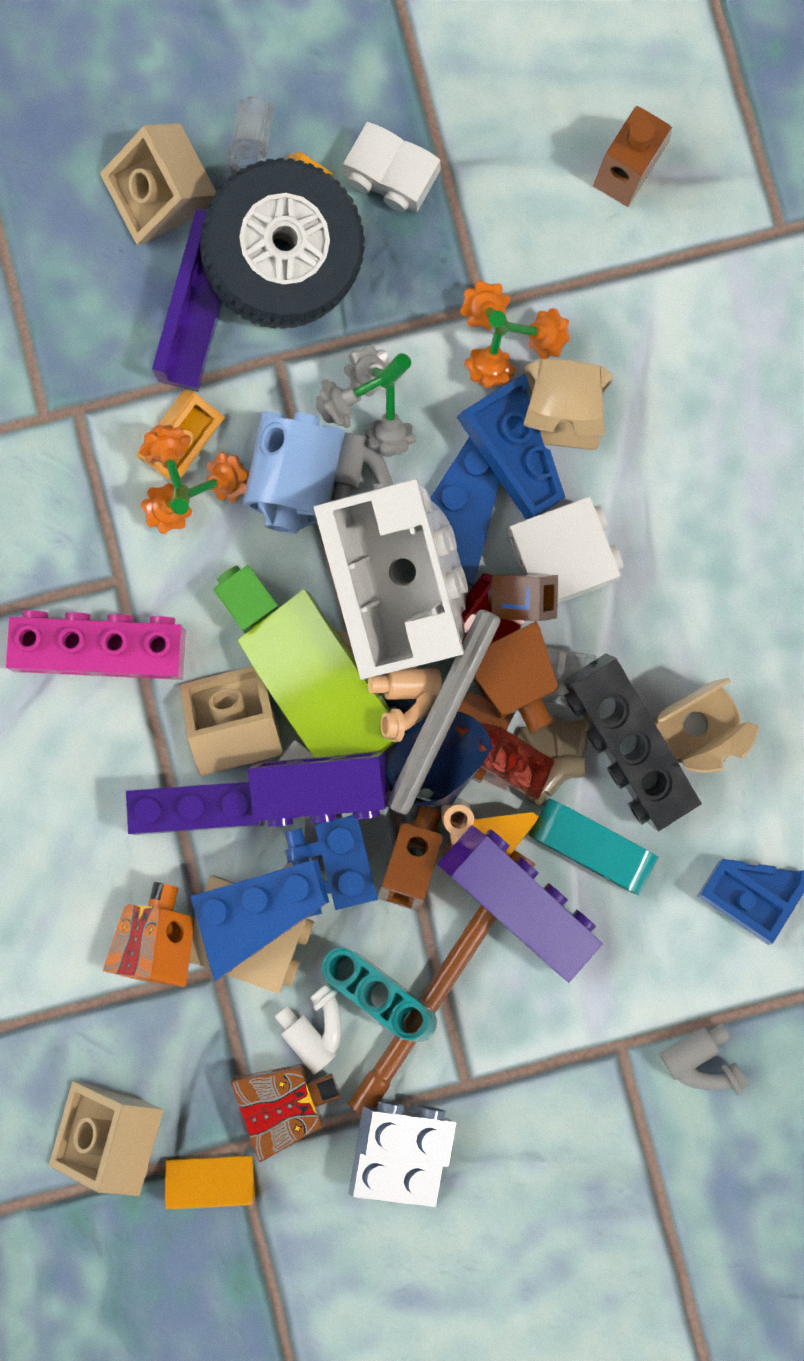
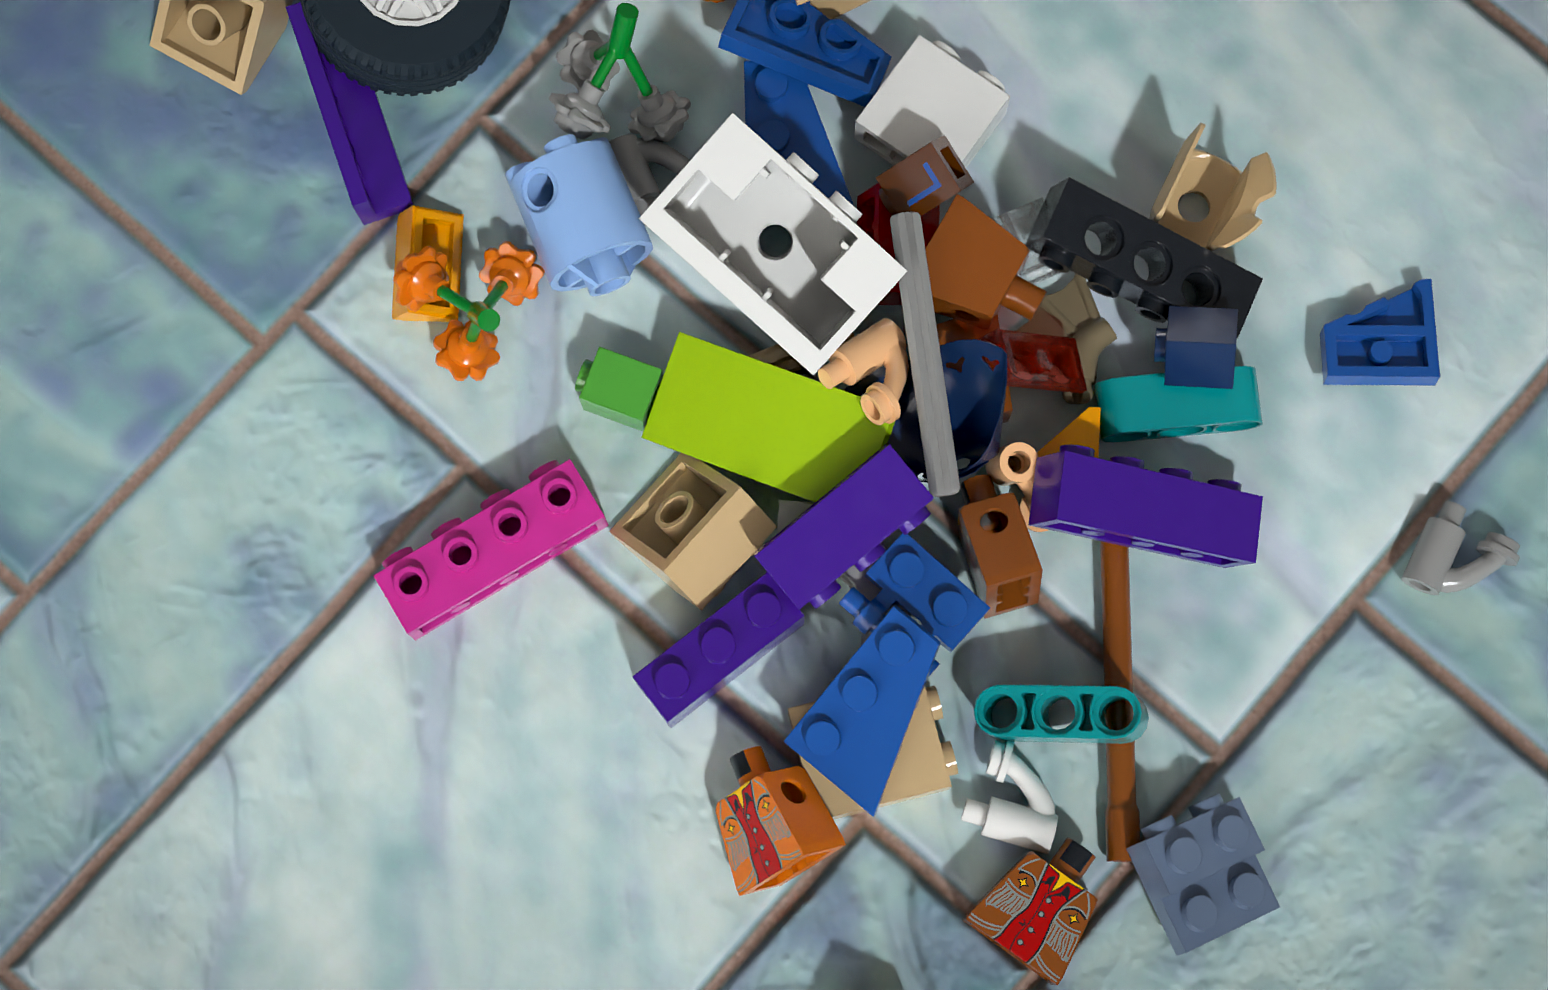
camera: 30 degrees left, 5 degrees down
none -> dark blue brick [1154,306,1238,389]

